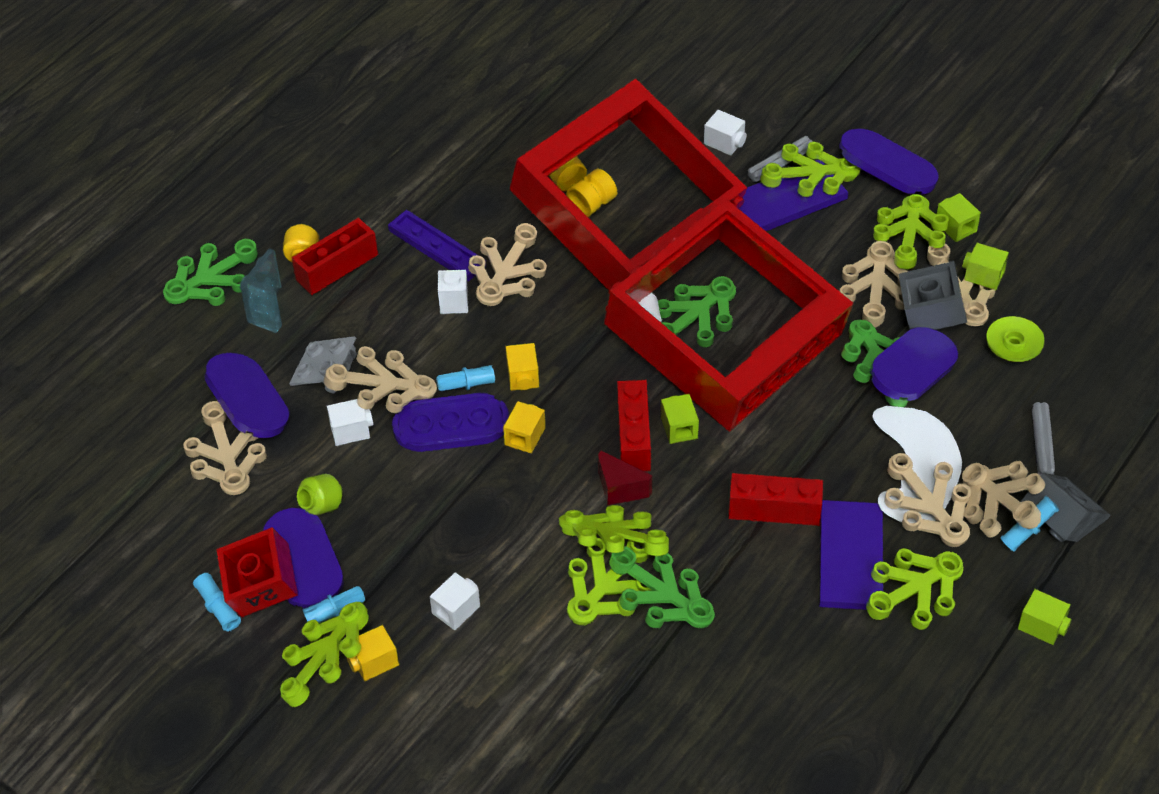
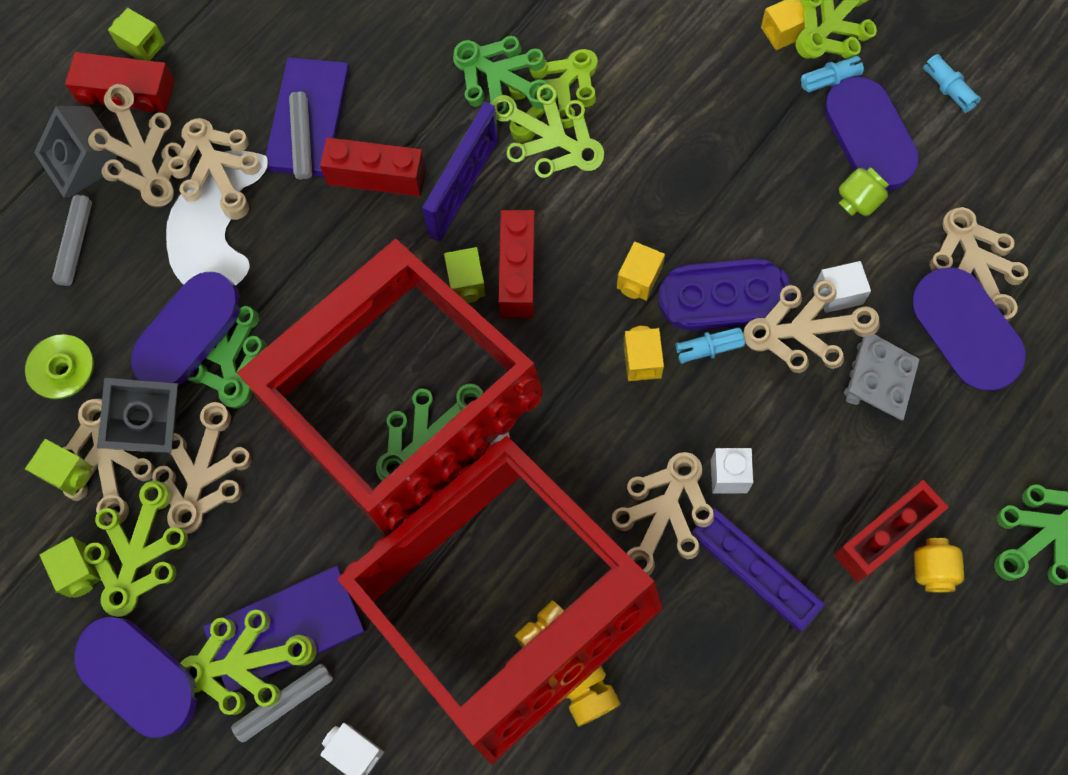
camera: 175 degrees left, 20 degrees up
red brick [216,527,298,617] -> none
clear light blue bracket [240,248,282,333] -> none
white brick [430,572,480,630] -> none
dark red slope [598,451,652,505] -> none
lime plant [866,548,963,630] -> none
medium azure pin [1000,496,1060,552] -> none
none -> red brick [65,52,175,112]
none -> light grey axle [289,91,312,180]
none -> dark purple tile [422,101,499,242]

